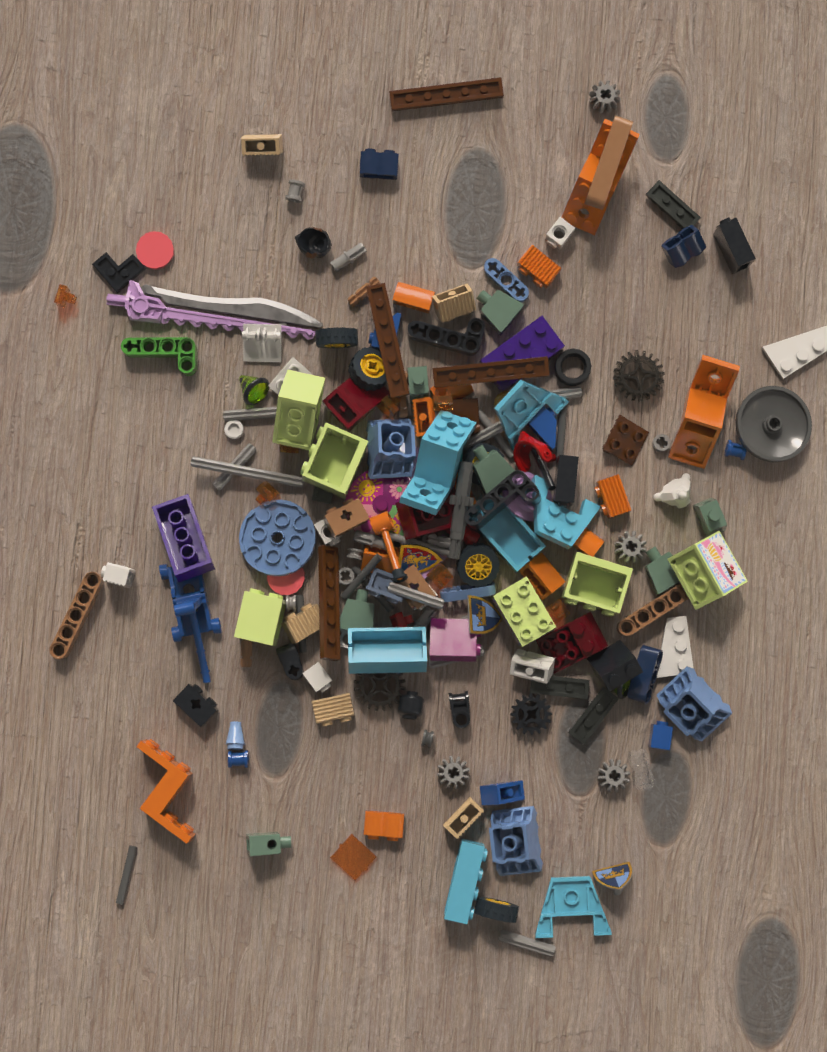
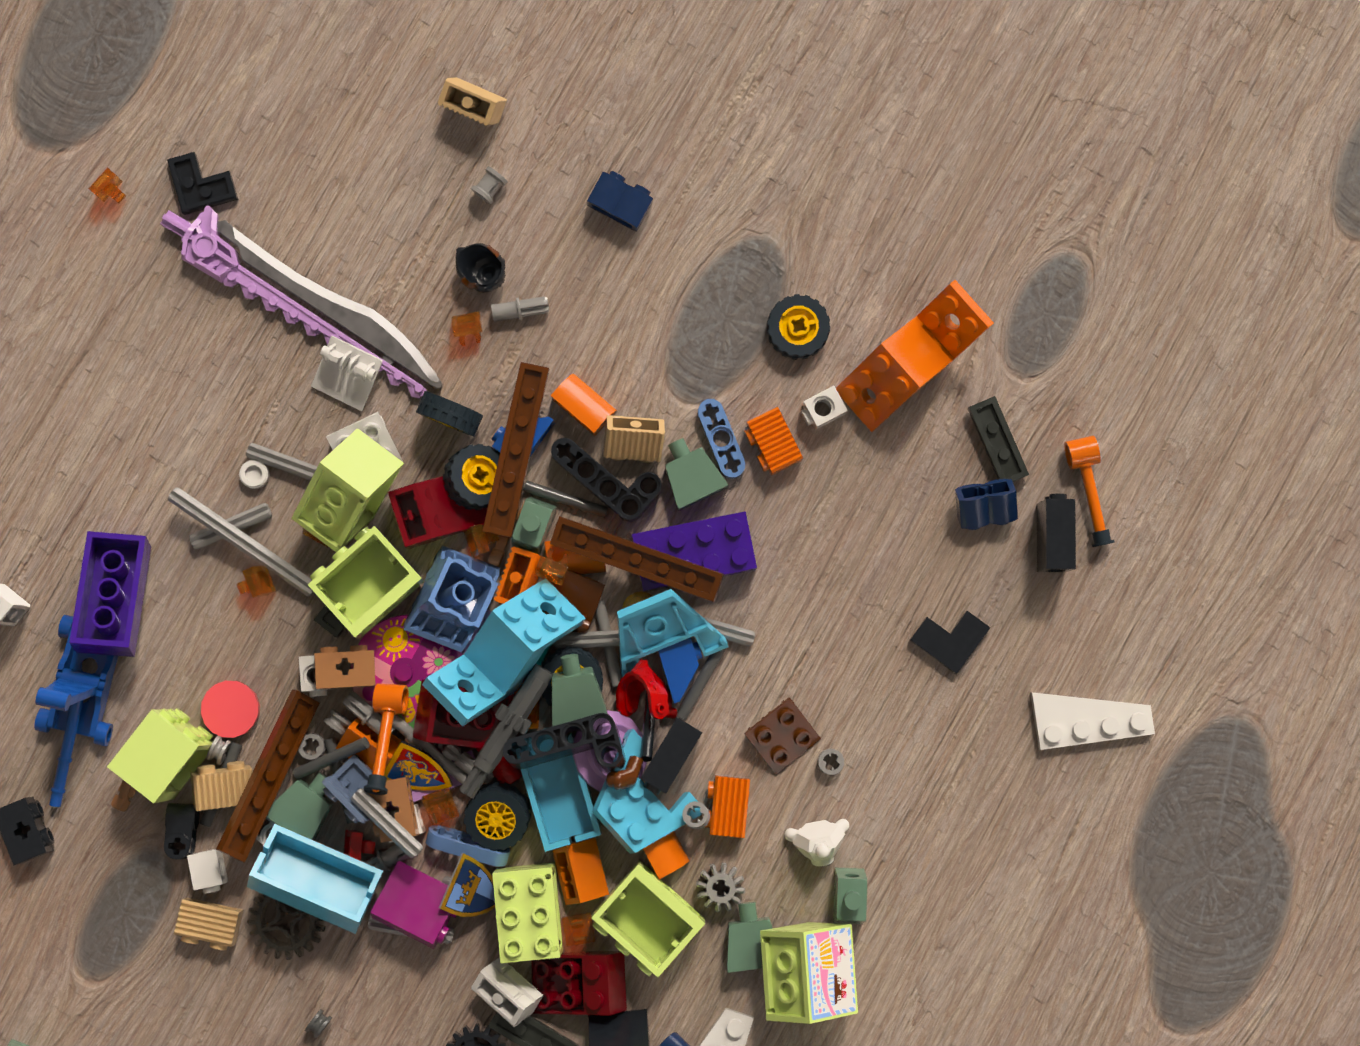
camera: 20 degrees right, 0 degrees up
bright green beam [121,337,197,376] -> none
coral tile [136,231,174,270] -> none
light blue cone [226,721,245,750] -> none
blue bush [228,750,249,768] -> none
hat [239,375,270,405] -> none
medium blue plate [239,500,316,576] -> none
medium nougat axle [348,277,380,307] -> none
reddish brown plate [389,77,504,112] -> none
black head [398,691,424,720] -> none
black piece [449,691,470,729] -> none
black tyre [554,348,592,386] -> none
medium nougat beam [585,115,633,210] -> none
light grey gear [589,80,621,113] -> none
clear smoke gear [613,350,665,402] -> none
medium nougat beam [617,583,689,636] -> none
orange bracket [668,355,740,469] -> none
blue bush [724,440,747,460] -> none
dark grey dish [735,386,812,462] -> none
none -> clear orange tile [452,311,482,346]
none -> dark grey bar [523,480,608,518]
none -> reddish brown arm [606,756,643,790]
none -> light grey bush [682,801,710,830]
none -> black wheel [767,294,830,360]
none -> black tile [910,611,991,674]
none -> orange piece [1064,436,1115,547]

